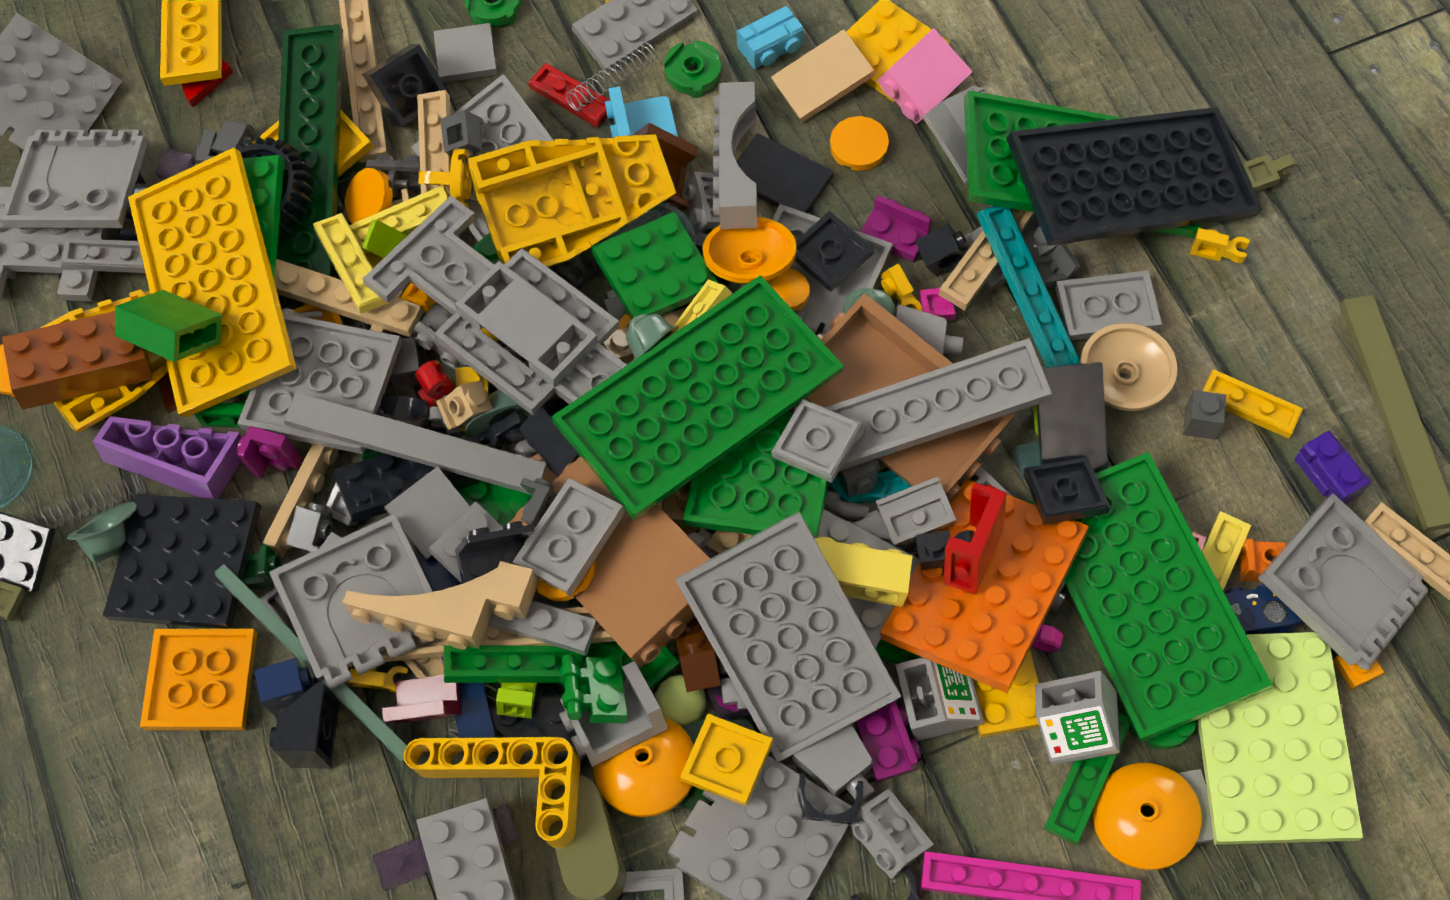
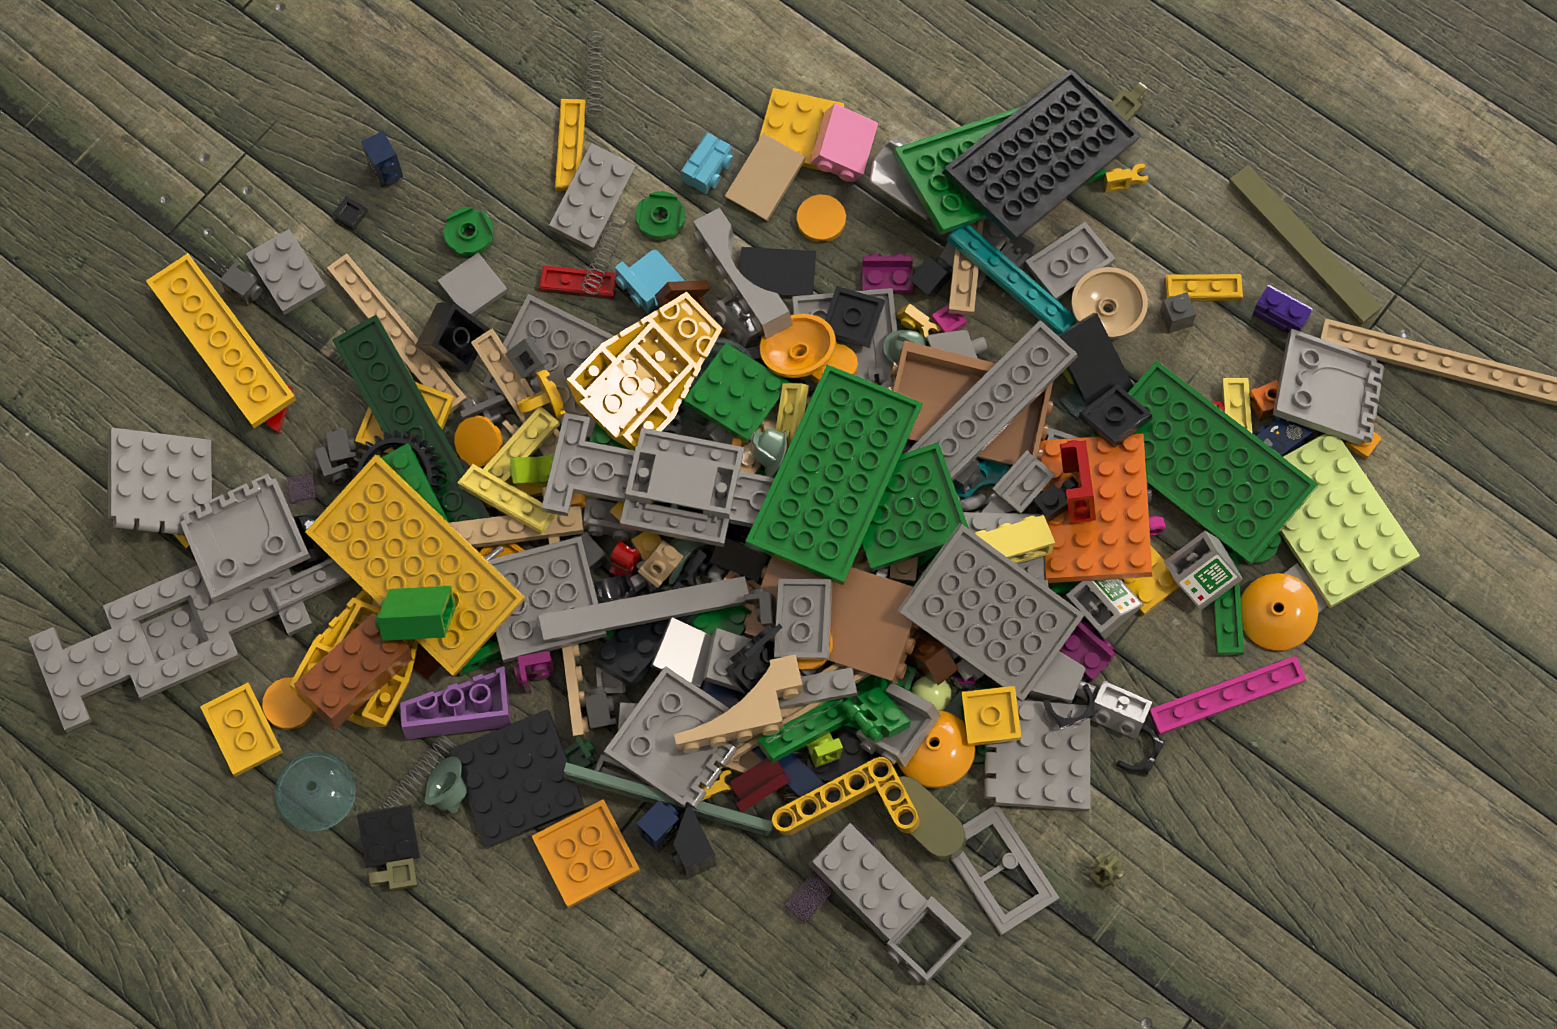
camera: 30 degrees left, 5 degrees up
light grey tile [771,399,862,483] -> none

